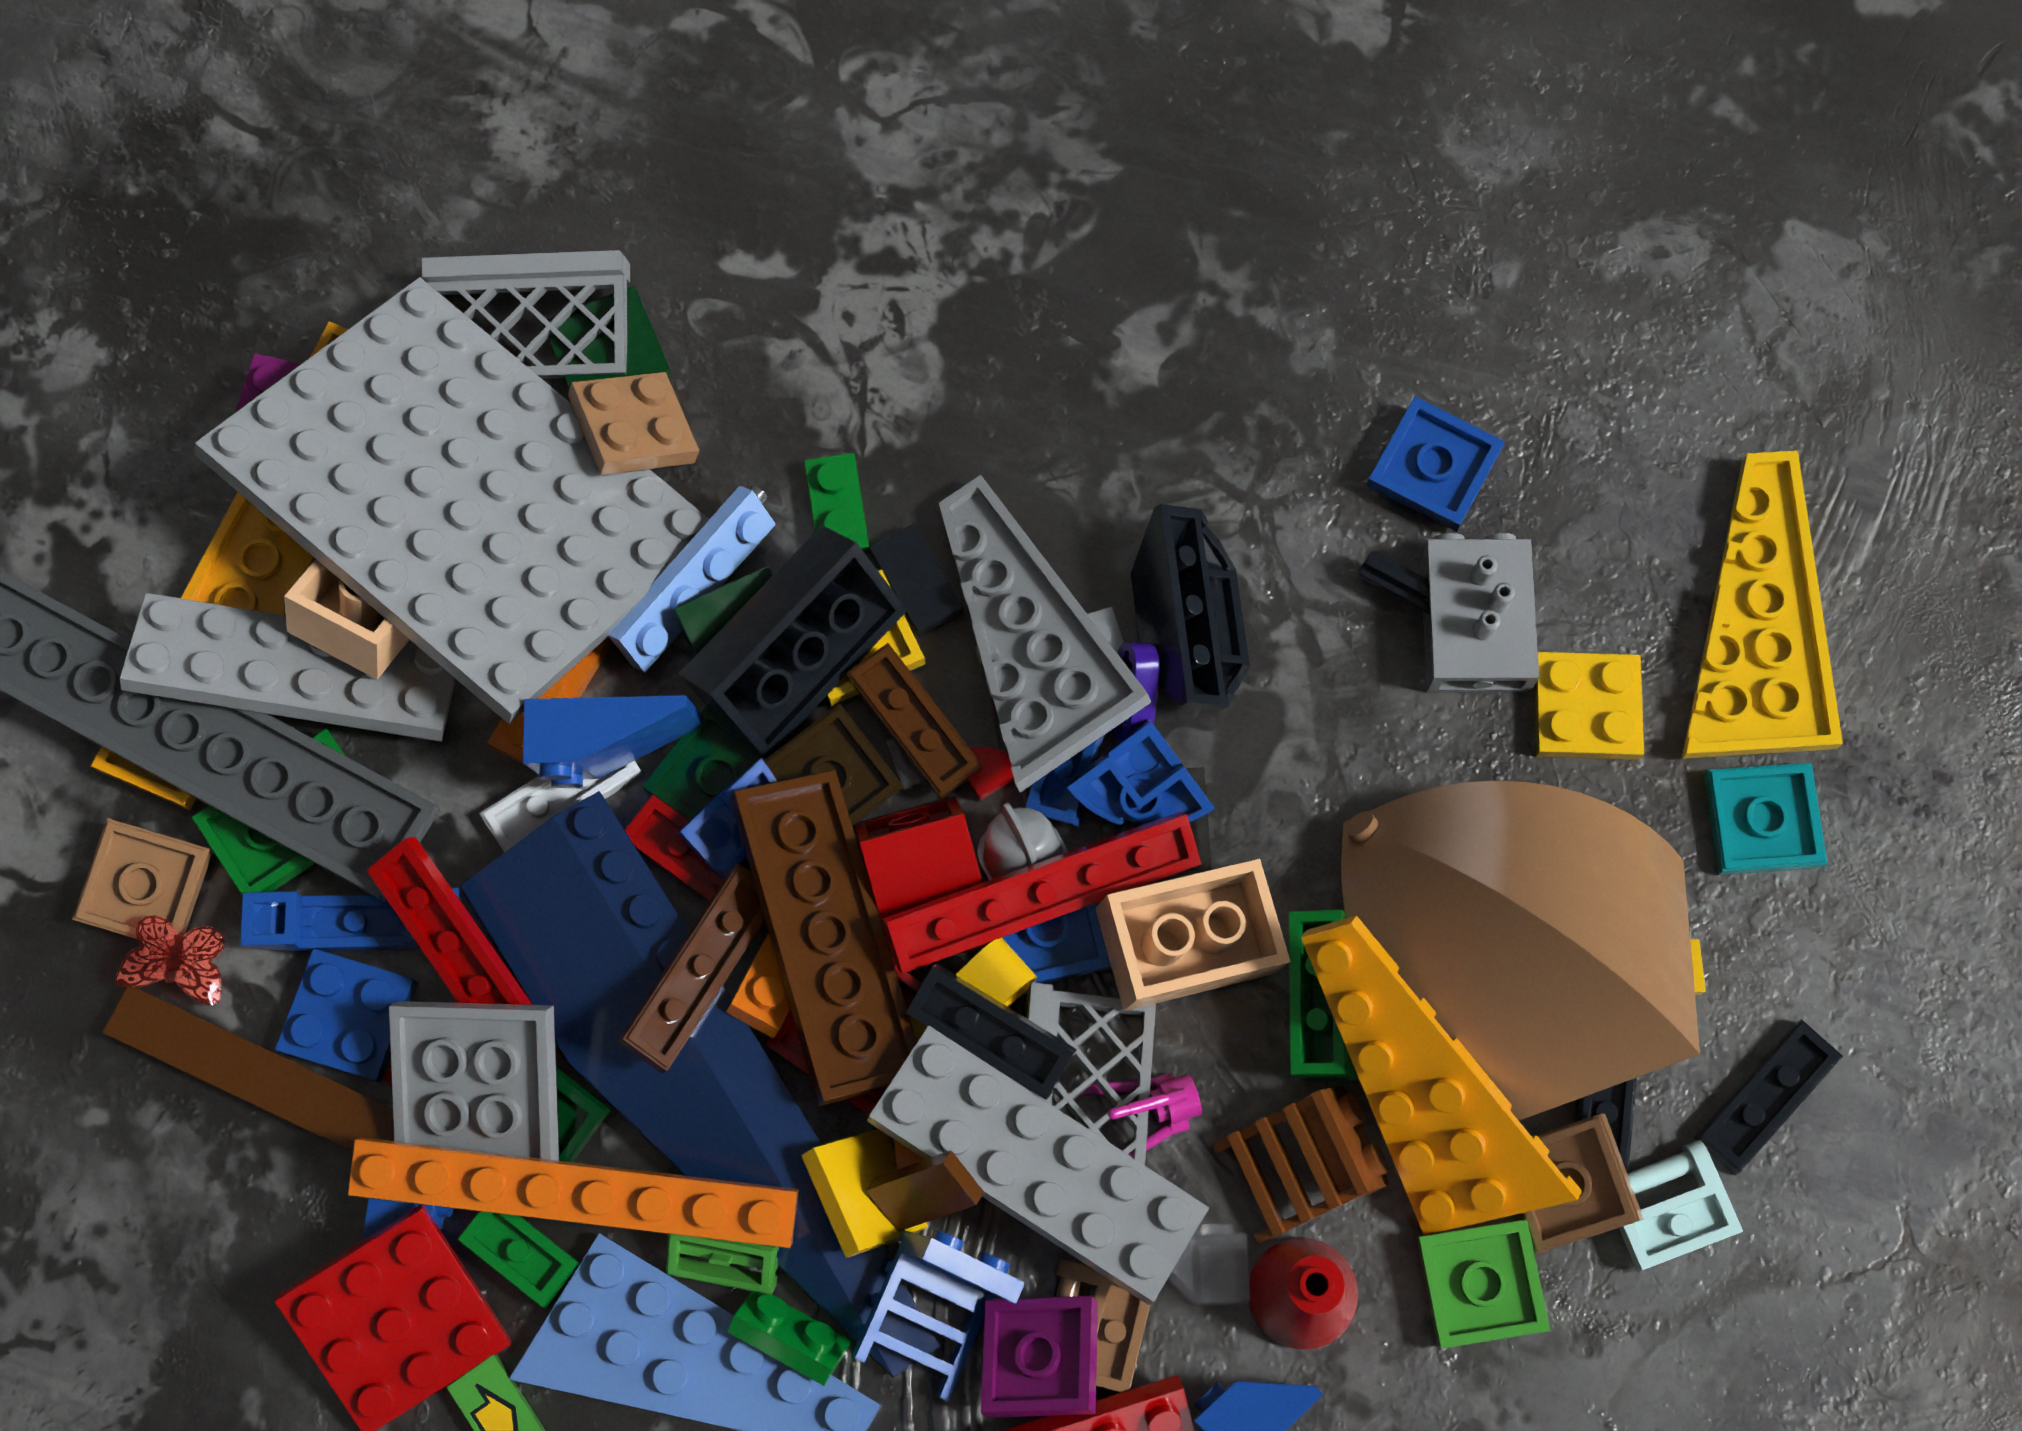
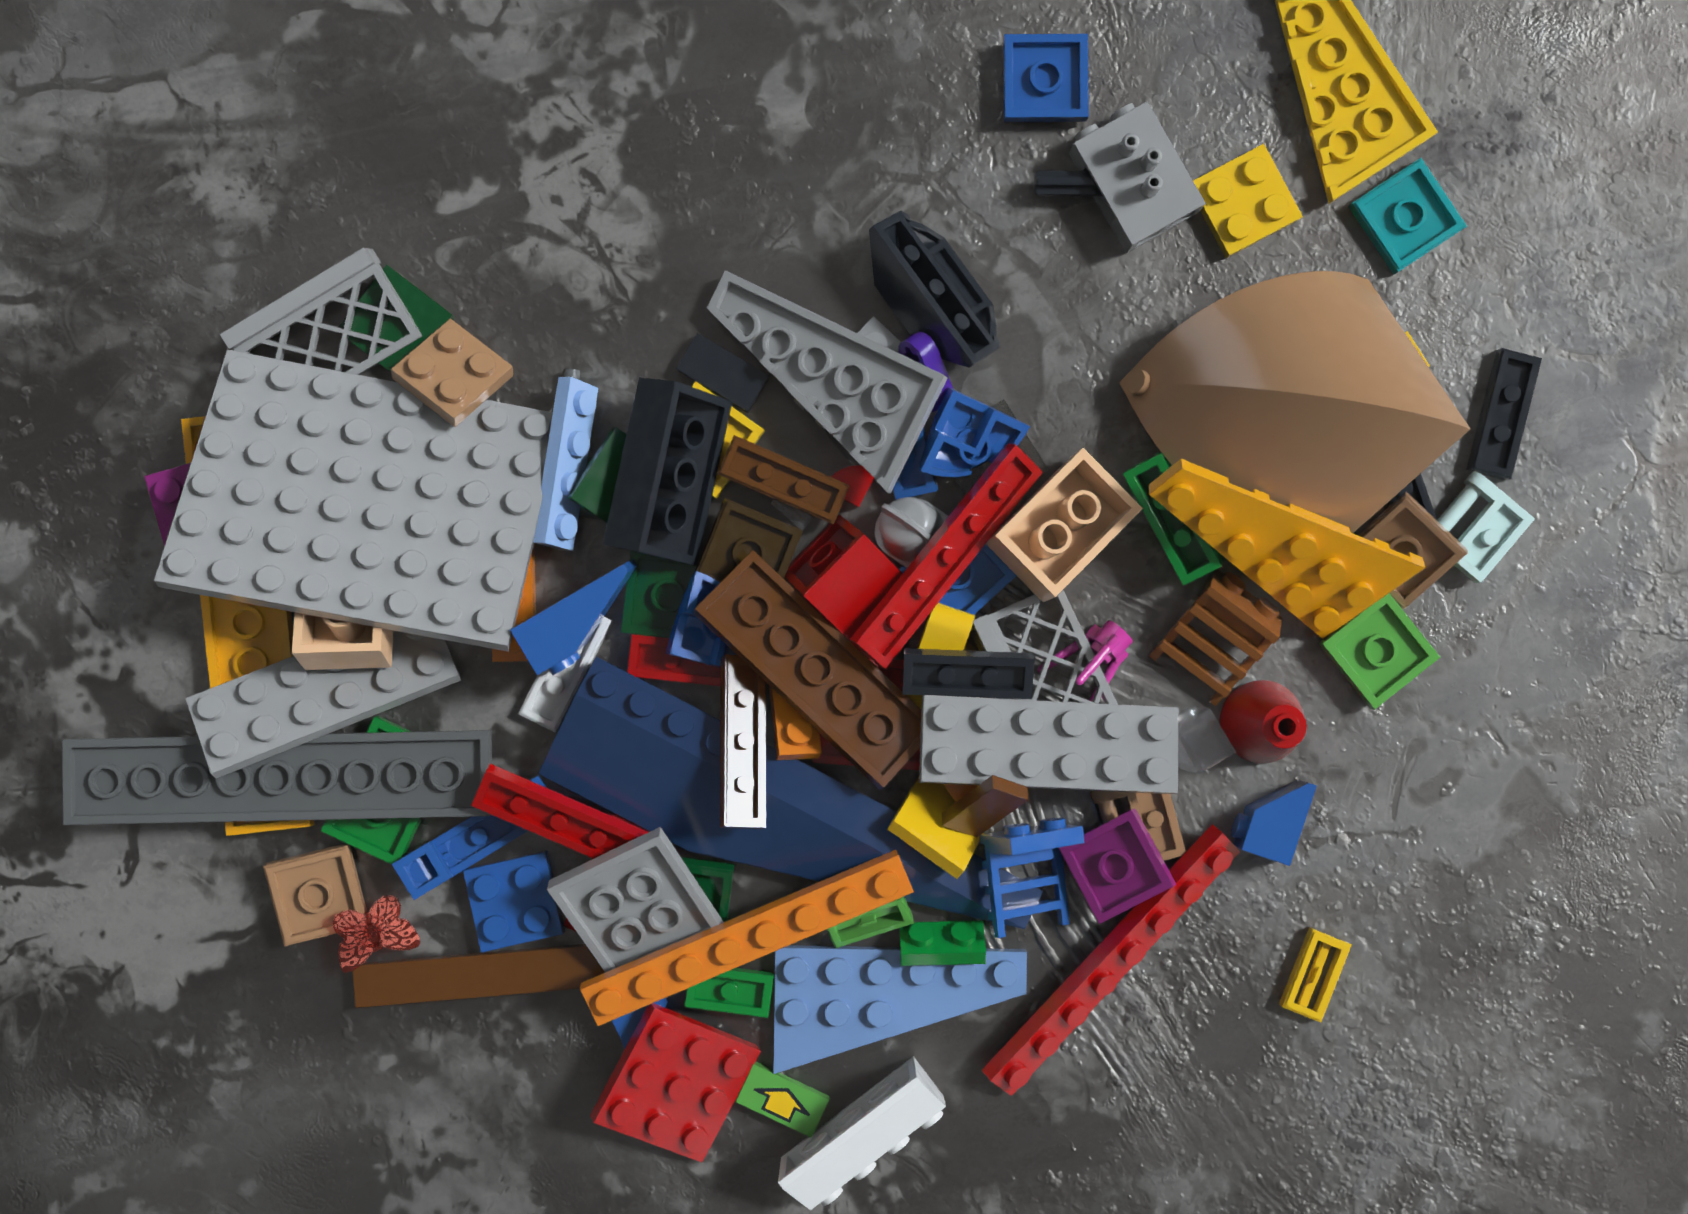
camera: 25 degrees left, 15 degrees up
green plate [804,453,870,554] -> none

